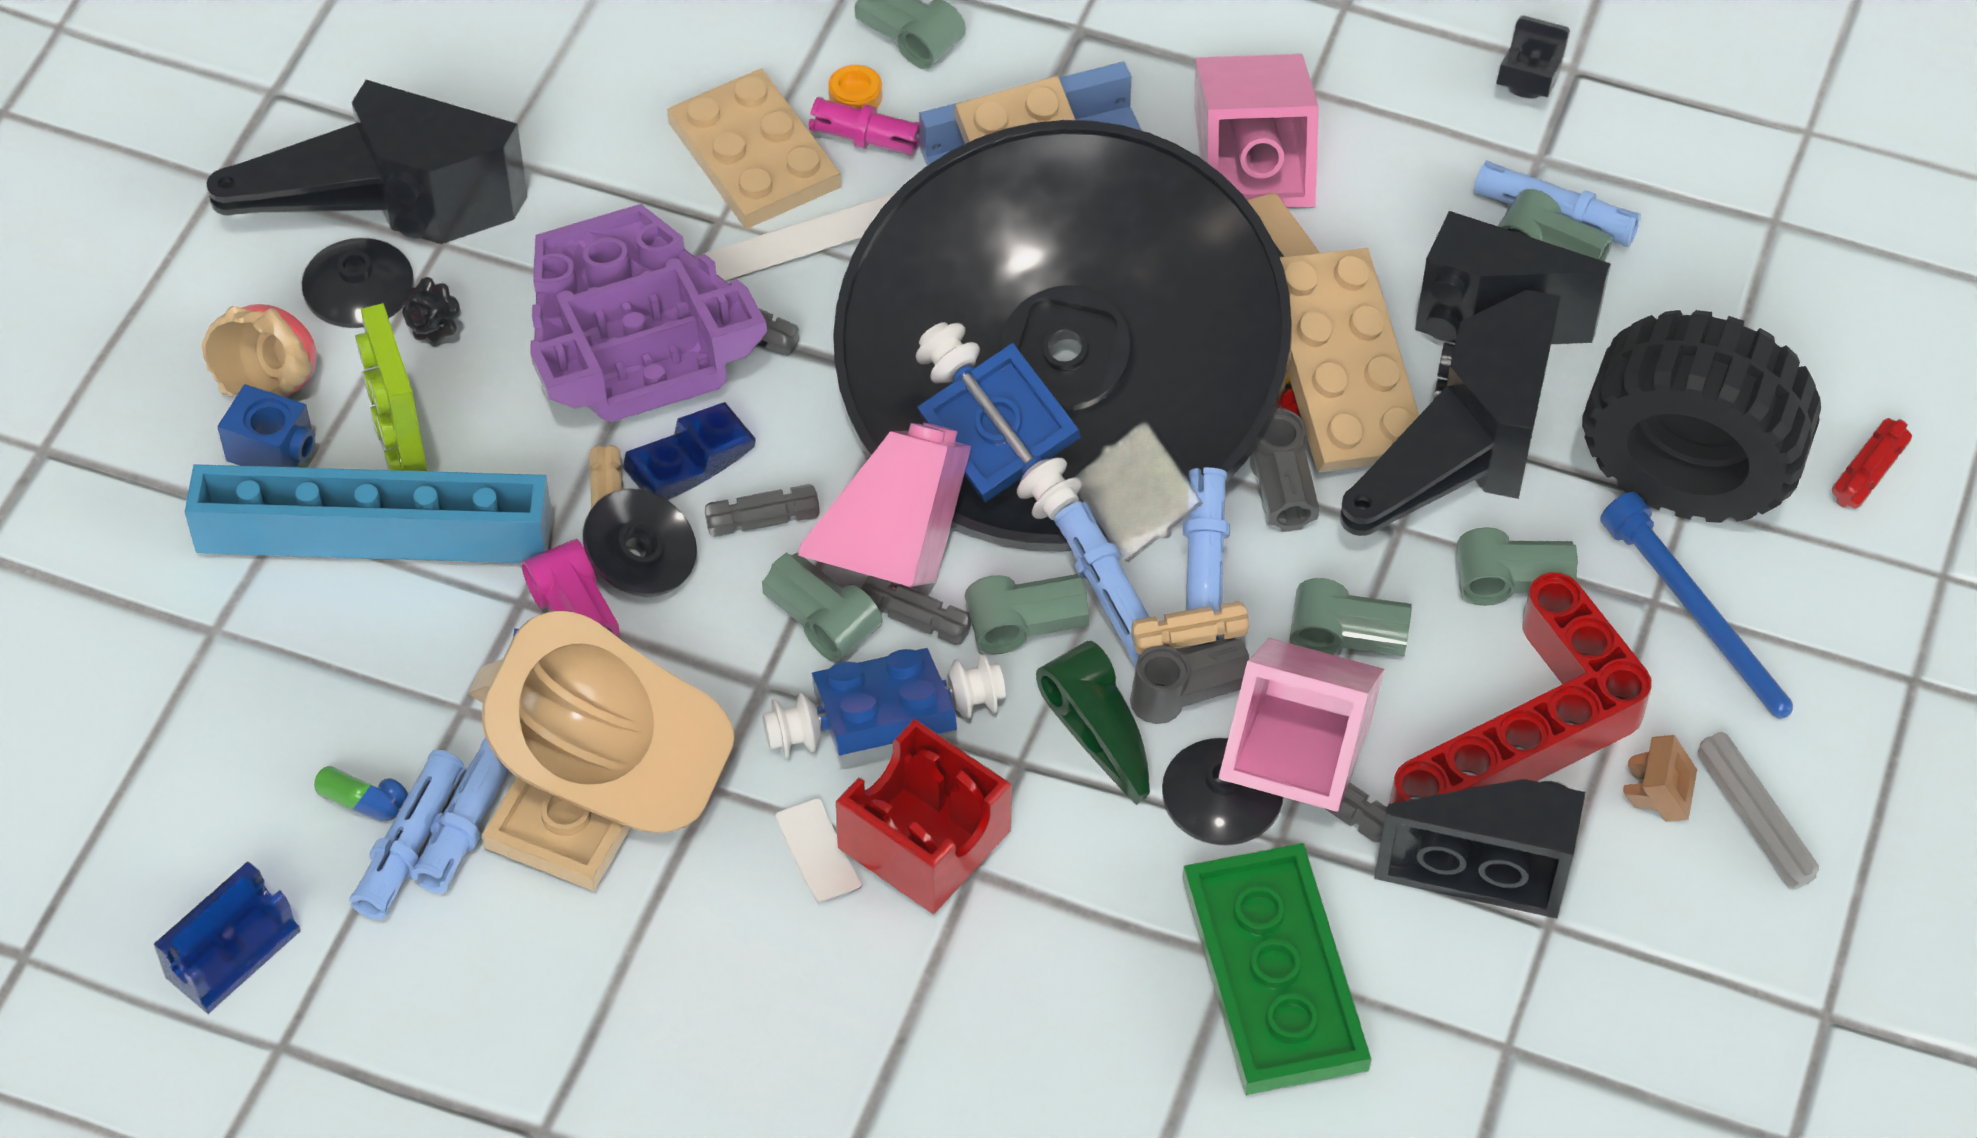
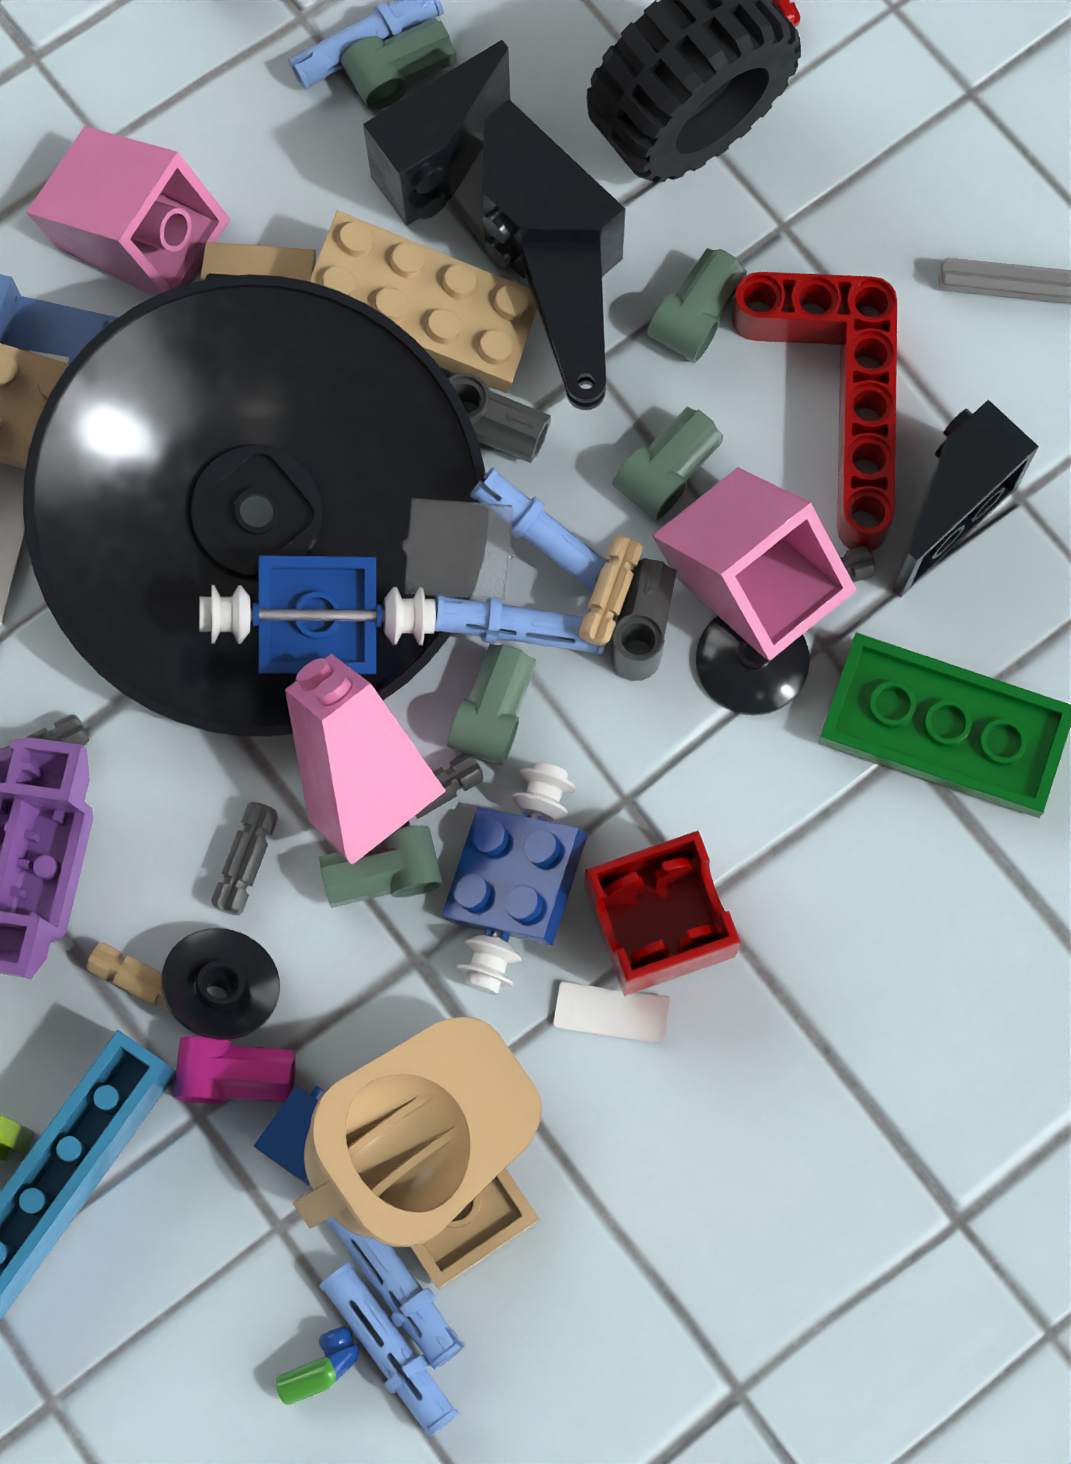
camera: 55 degrees left, 20 degrees up
clear blue slope [623,402,756,500] -> none
dark green piece [1036,641,1150,805] -> none
blue piece [1600,492,1793,719] -> none
medium nougat tile [1623,735,1697,822] -> none

